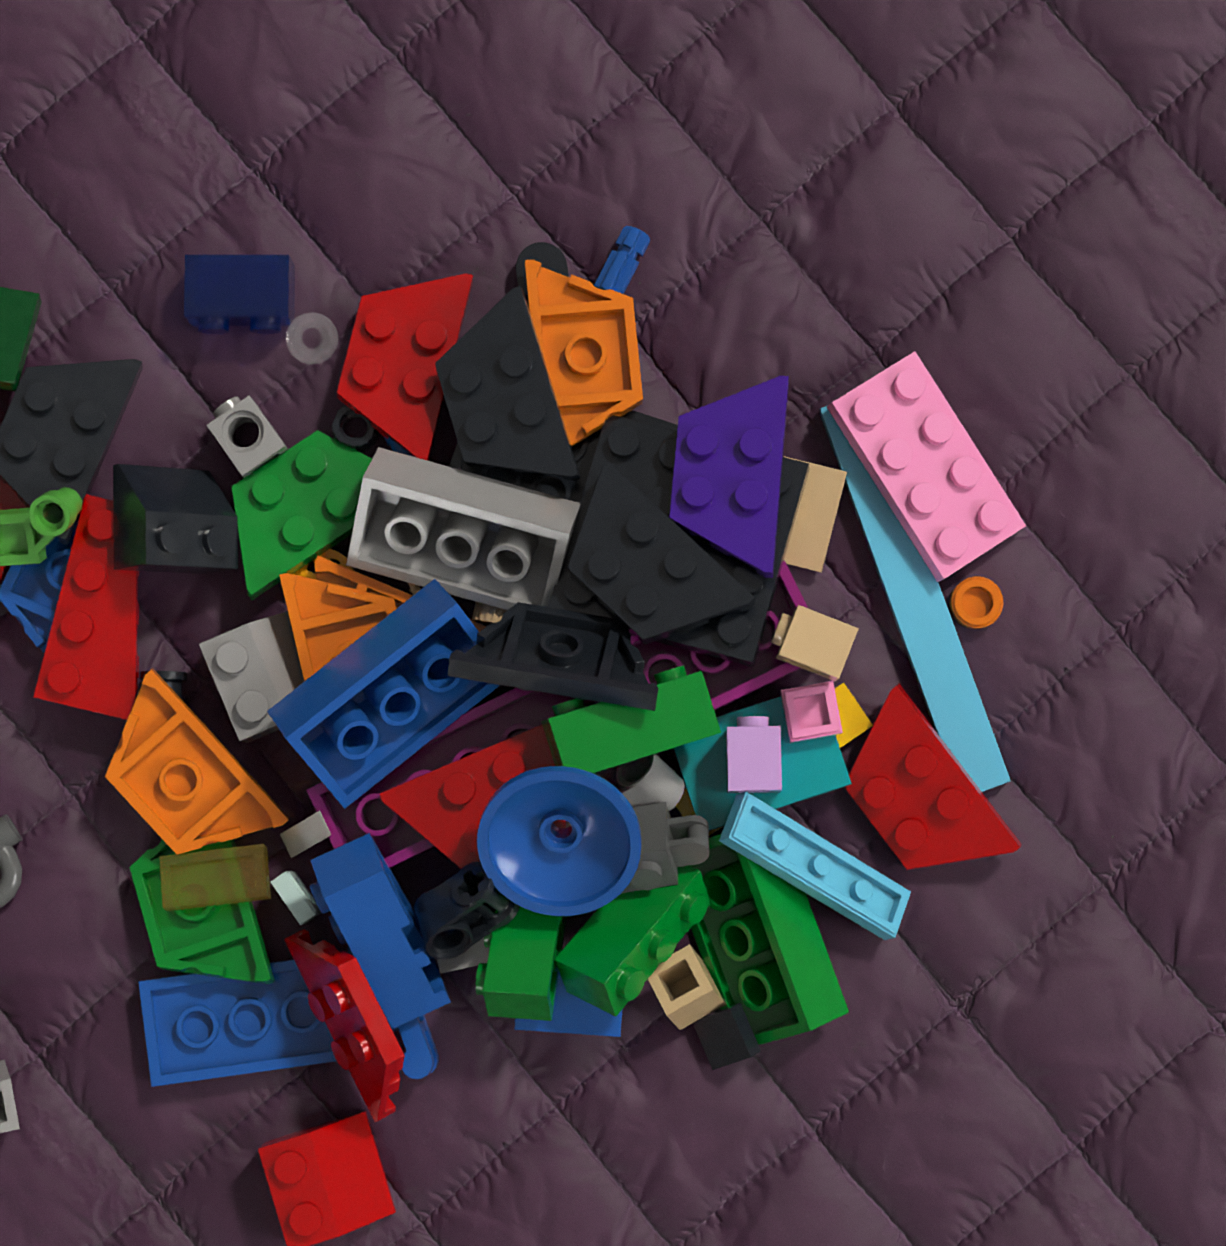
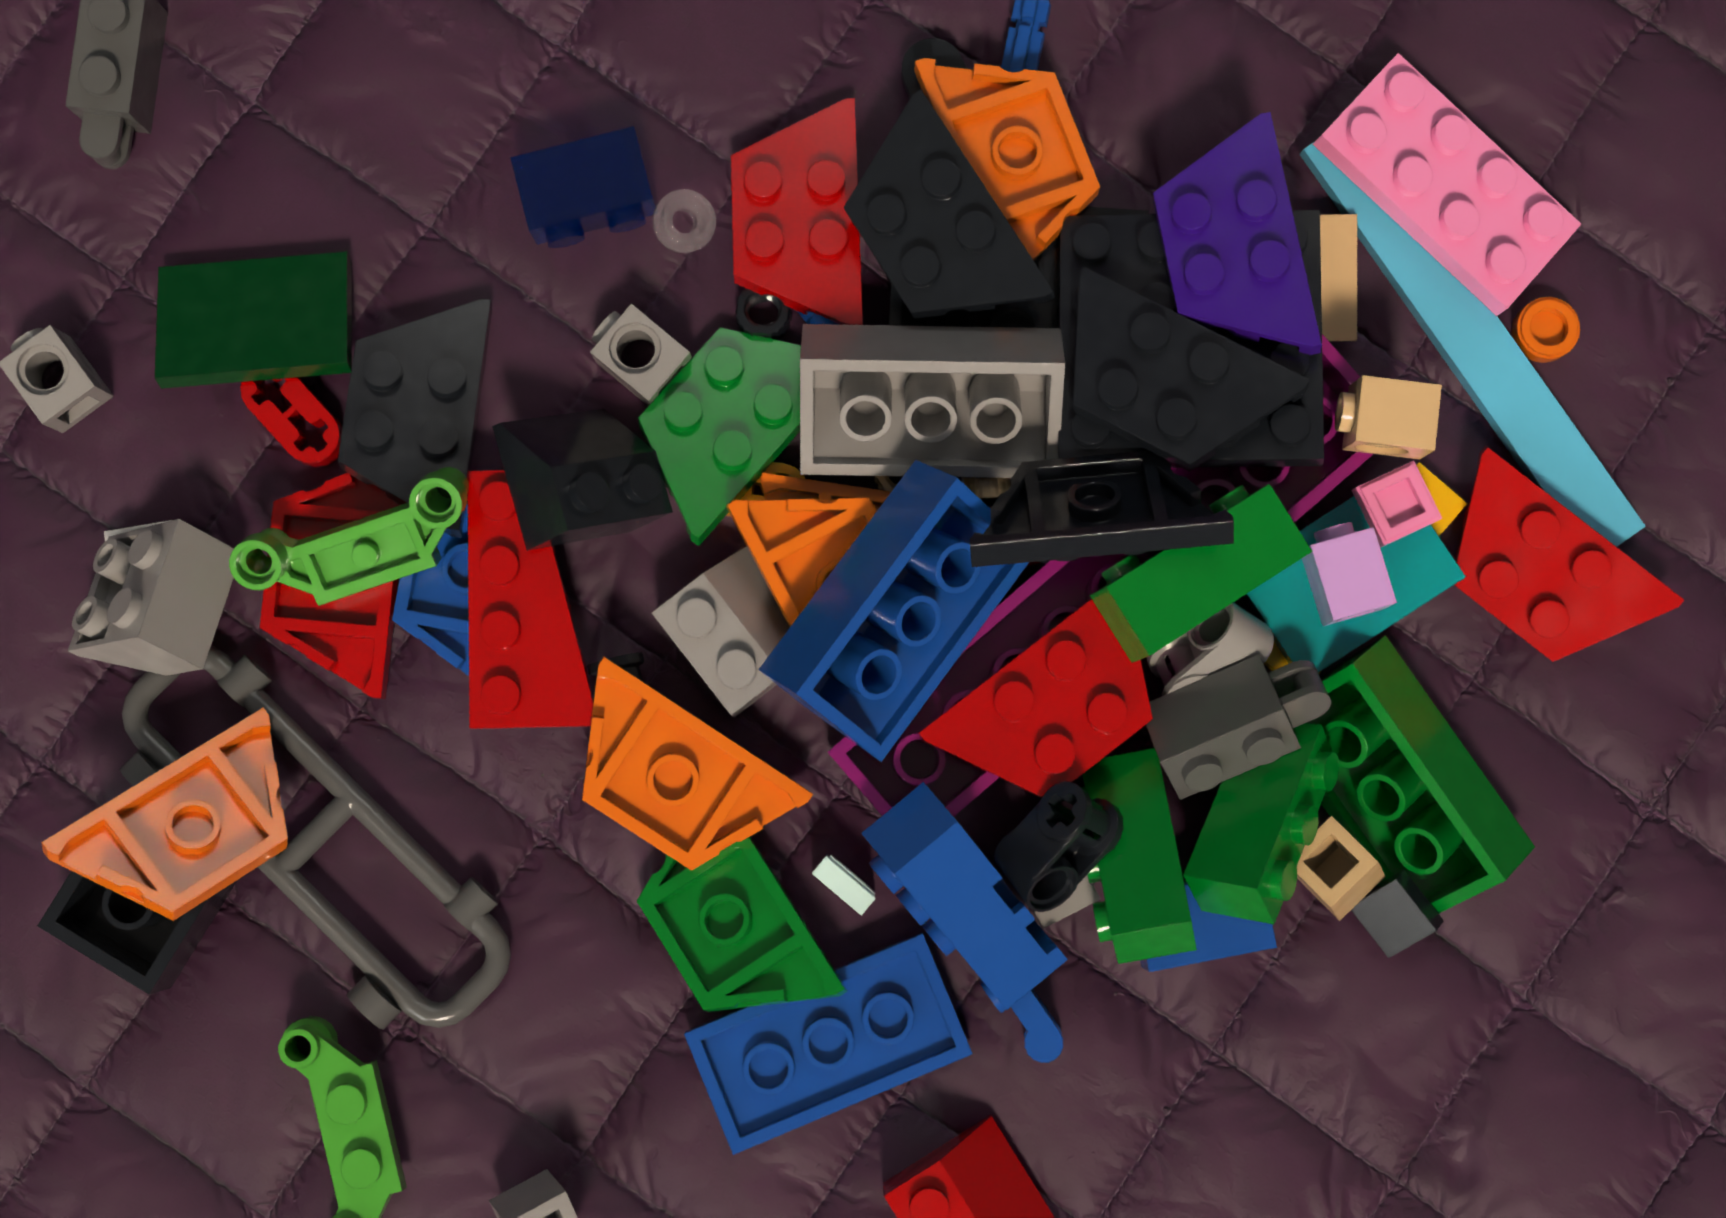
camera: 20 degrees left, 0 degrees up
clear yellow tile [159,844,271,911] -> none
white sticker [280,811,331,858] -> none
red wing [284,929,405,1122] -> none
blue dish [477,766,642,916] -> none
medium azure tile [719,792,911,940] -> none

